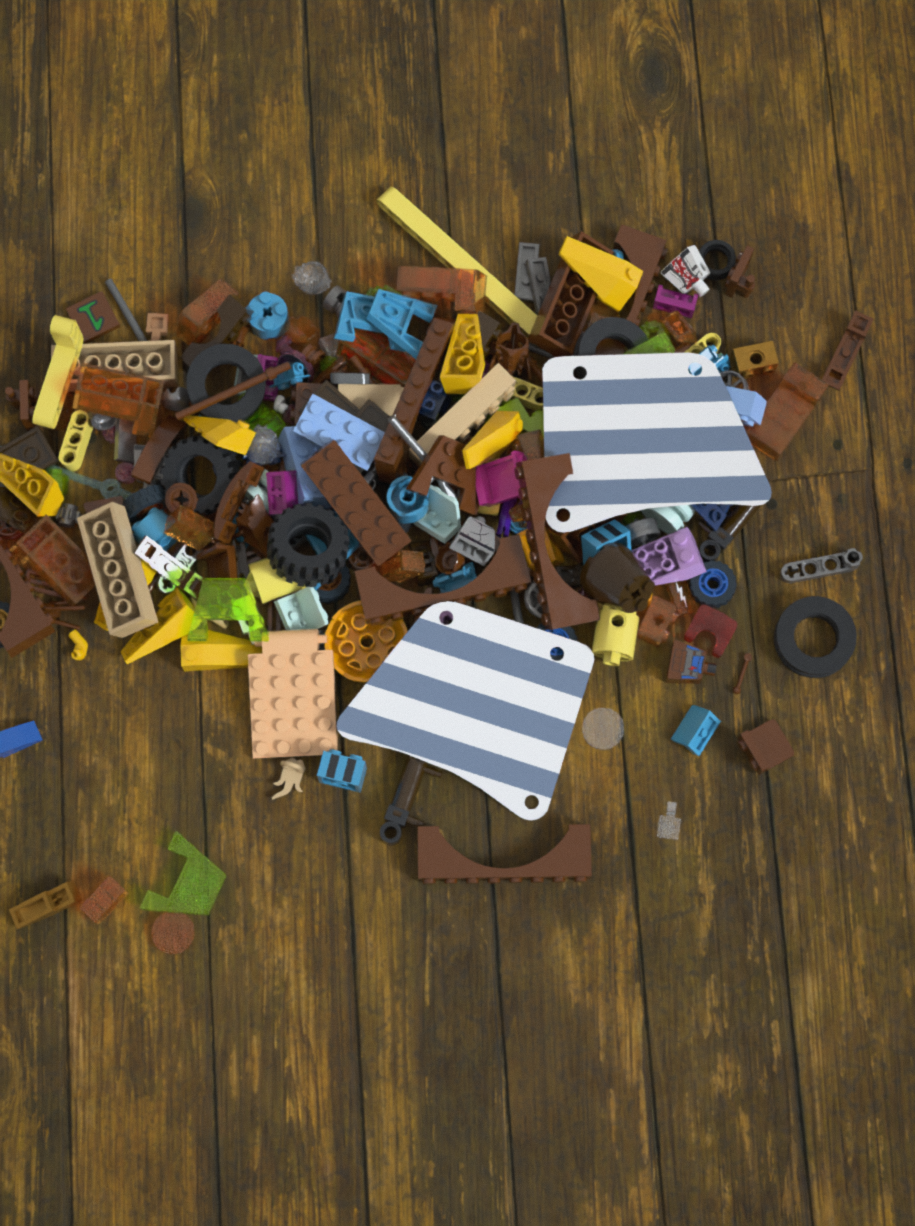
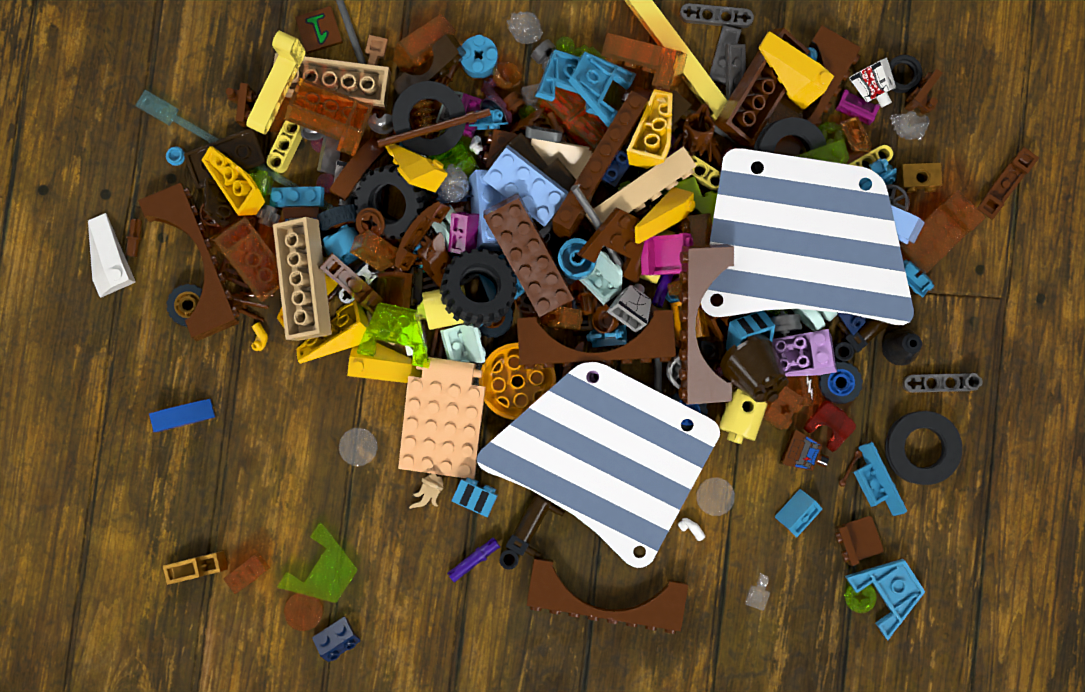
camera: 15 degrees right, 10 degrees up
none -> dark azure plate [269,186,325,208]
none -> dark blue bracket [312,616,361,662]
none -> clear tile [339,428,378,466]
none -> clear orange piece [412,100,439,139]
none -> dark purple pin [447,537,501,583]
none -> clear neon green tile [556,37,575,54]
none -> reddish brown axle [577,280,593,315]
none -> white arm [678,518,706,541]
none -> flat silver beam [680,3,754,28]
none -> dark azure wing [845,559,925,640]
none -> clear neon green gear [845,585,877,613]
none -> dark azure bracket [854,442,907,516]
none -> black cone [882,327,922,366]
none -> clear hair [890,111,930,141]
none -> dark azure hinge [903,259,935,298]

